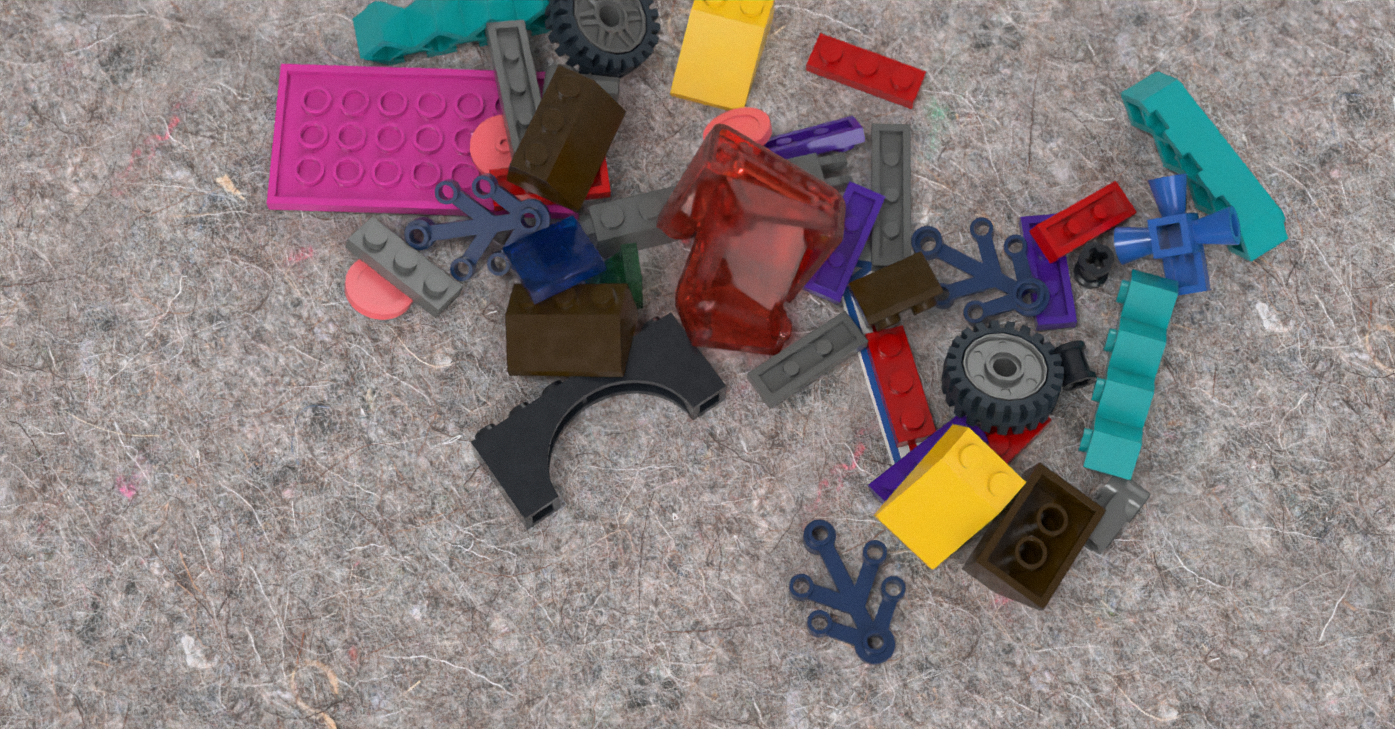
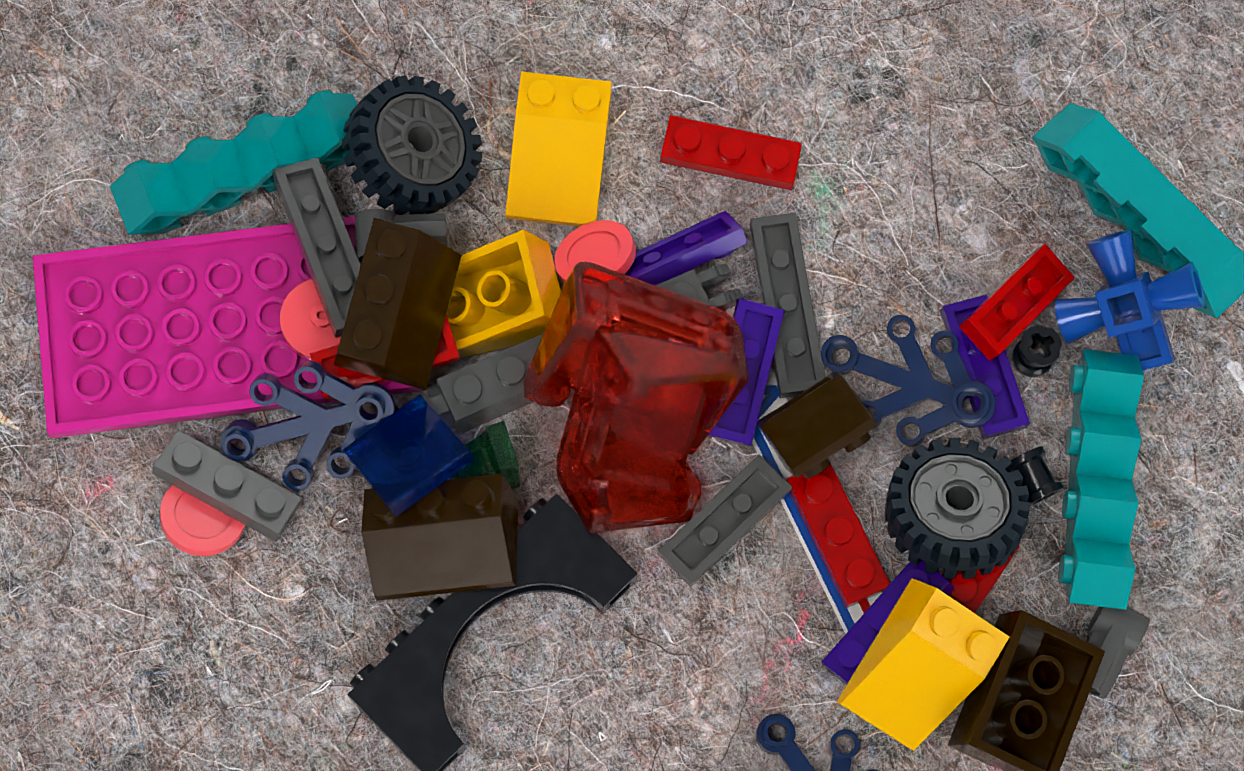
camera: 15 degrees left, 5 degrees up
none -> yellow slope [446,229,569,358]

